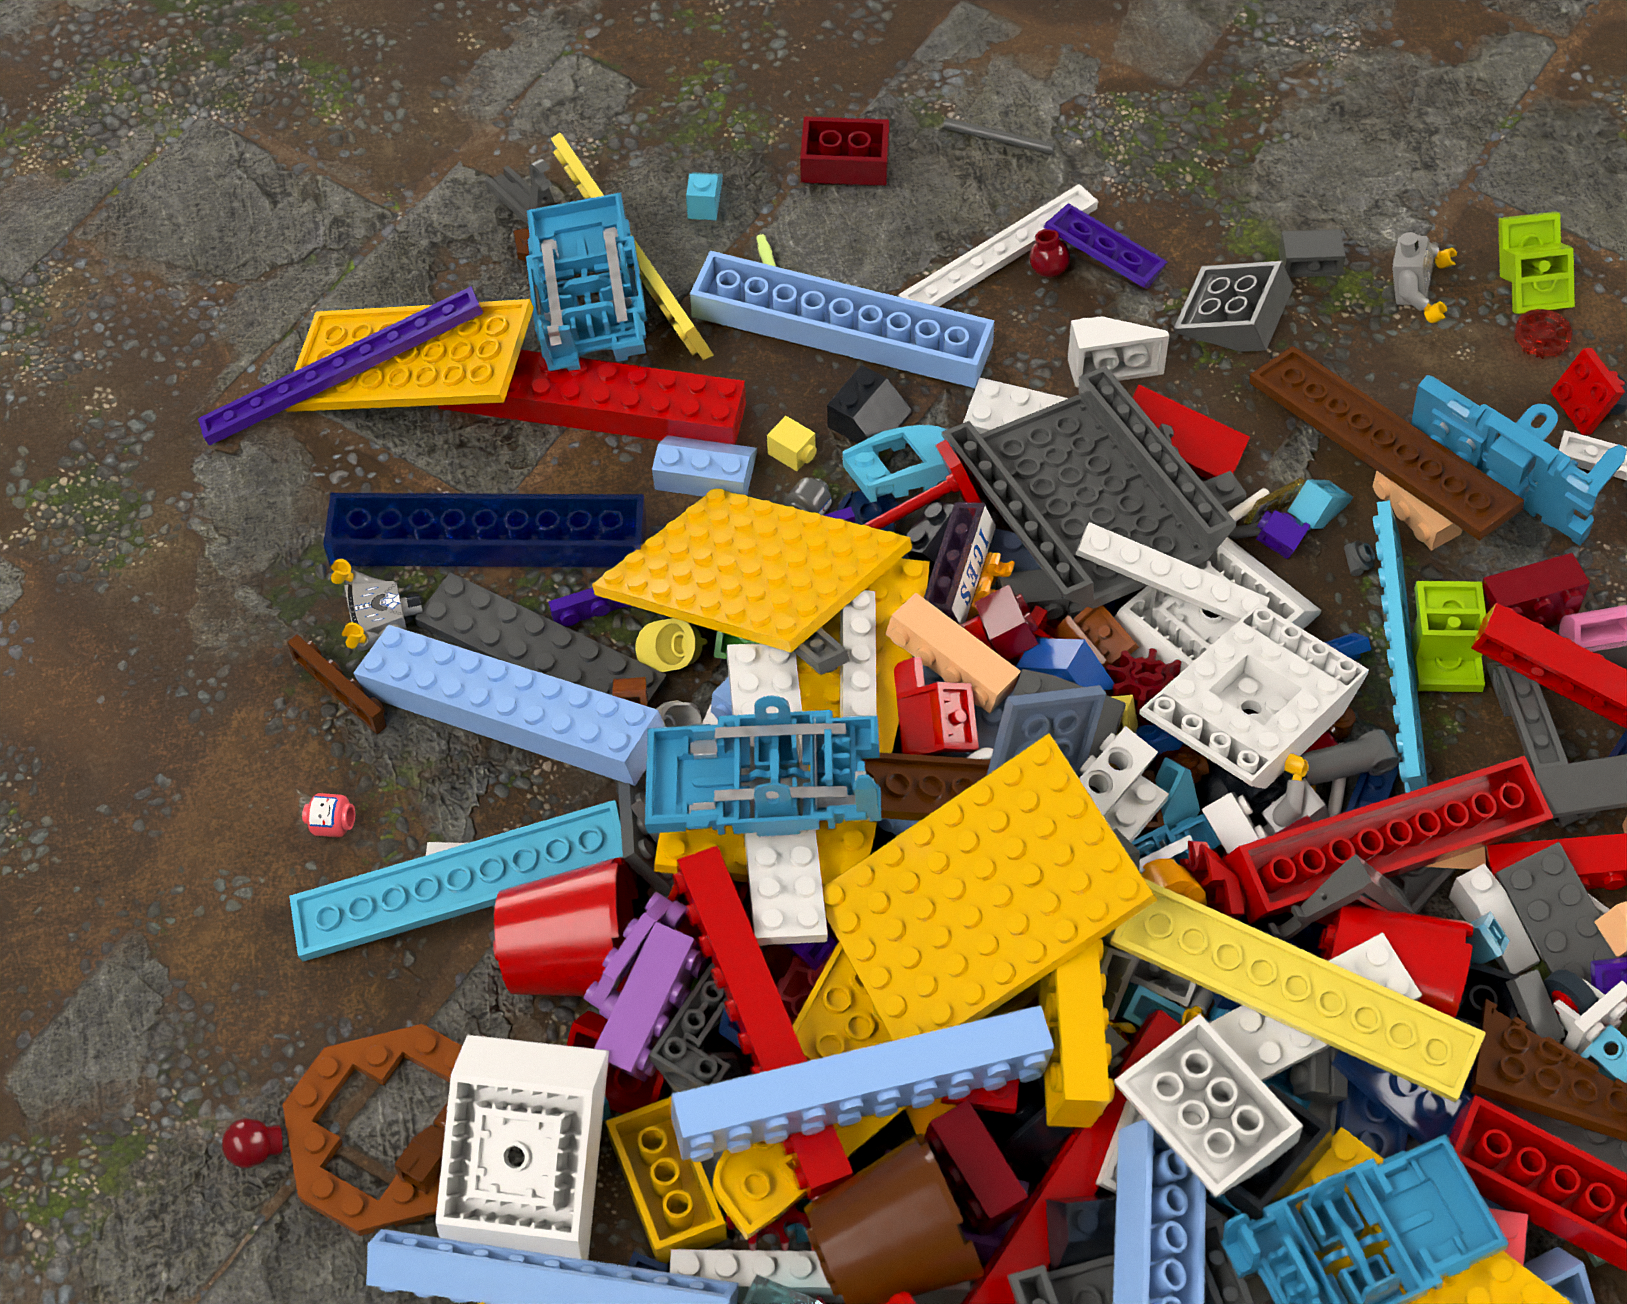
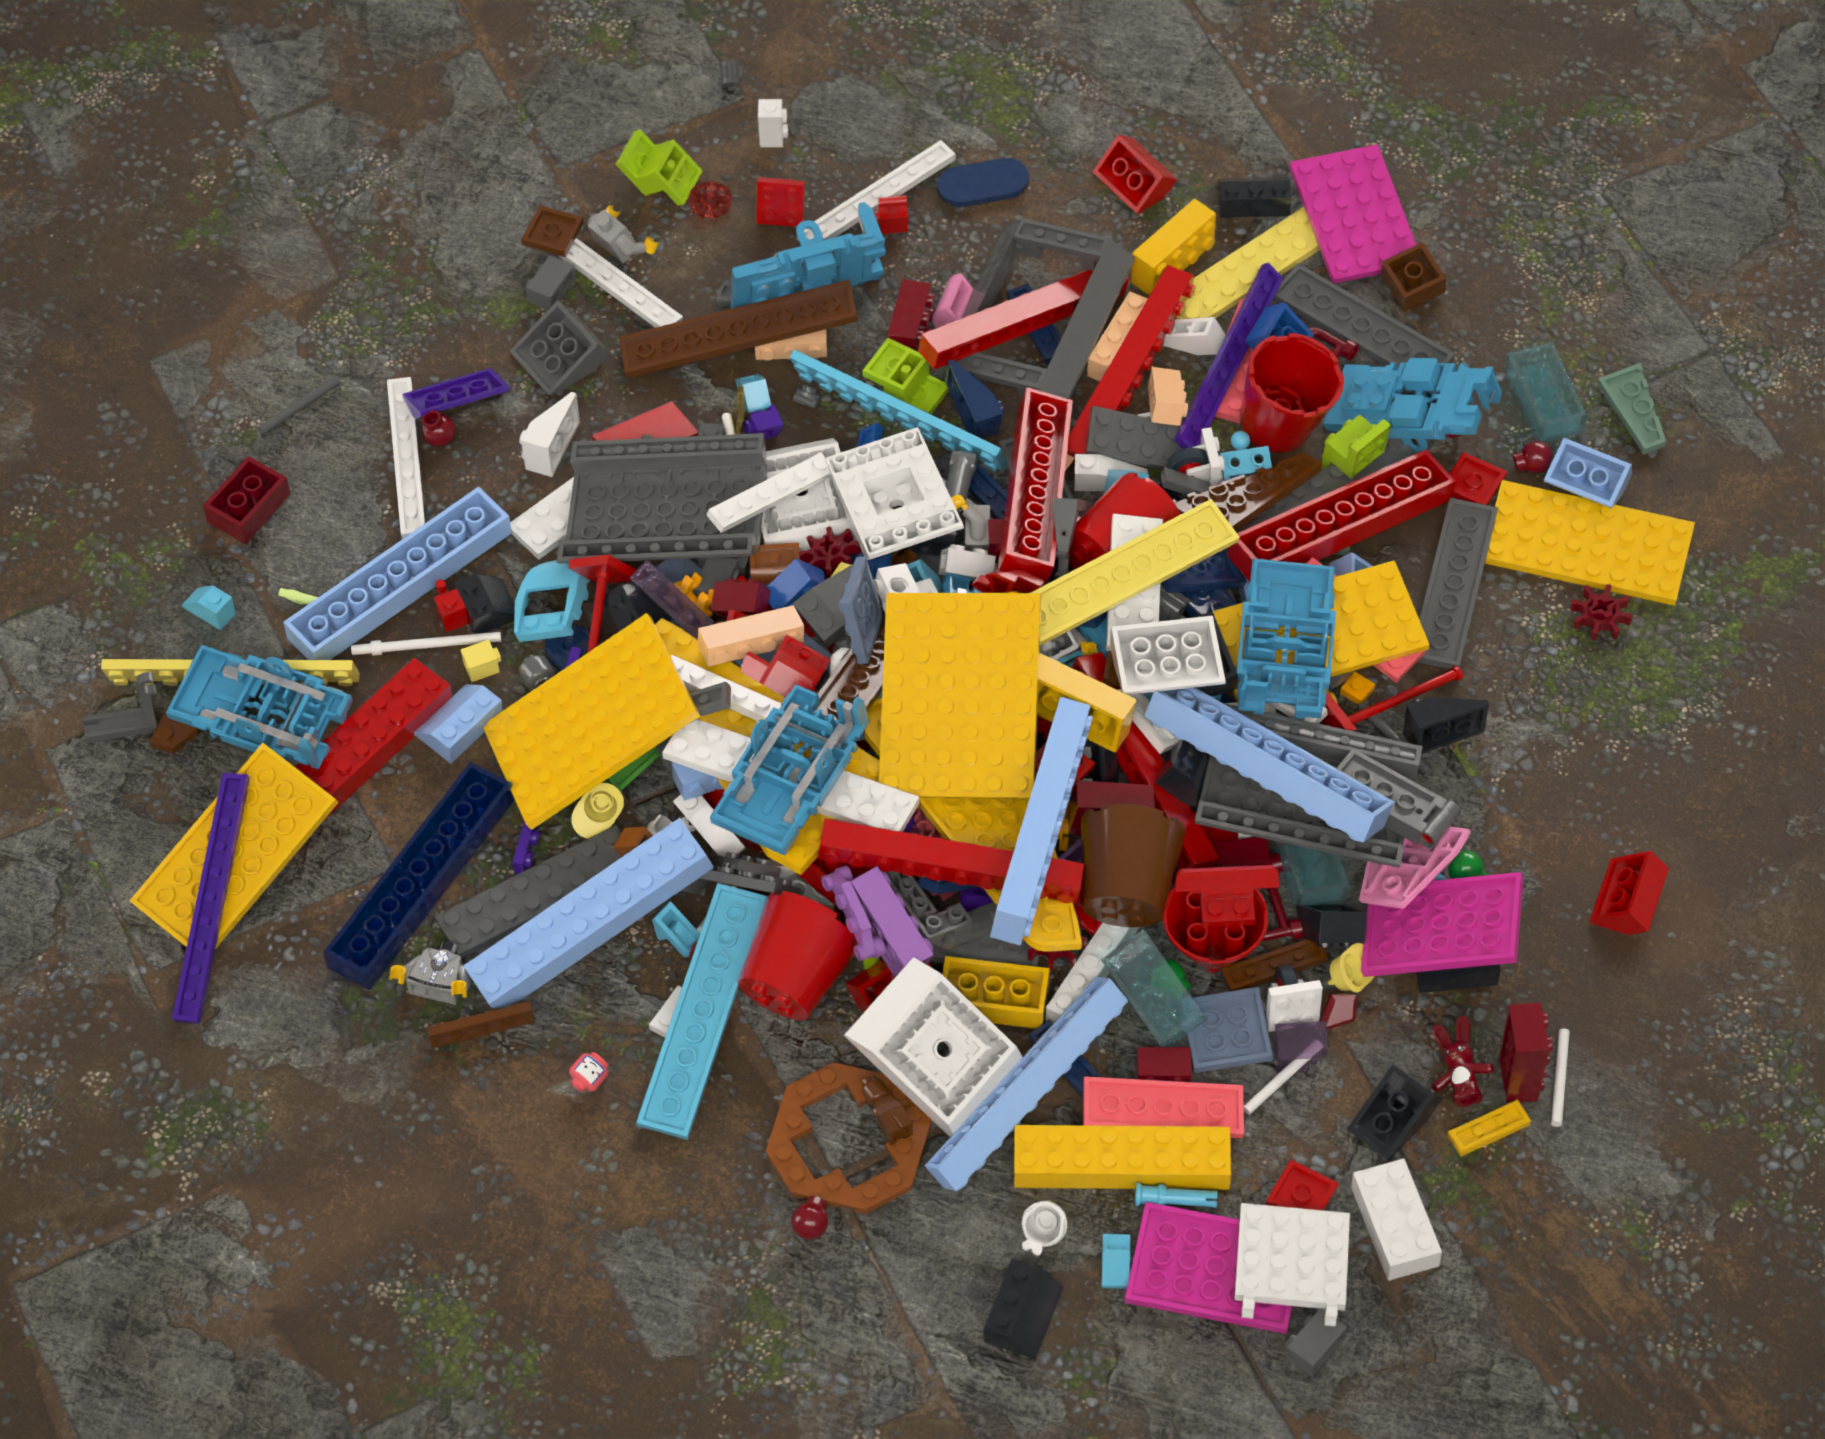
camera: 60 degrees left, 0 degrees up
none -> white bar [351,632,501,656]
none -> red brick [434,580,469,632]
none -> reddish brown plate [521,205,584,258]
none -> white plate [559,238,683,328]
none -> medium azure slope [652,901,700,958]
none -> dark blue slope [945,359,1004,439]

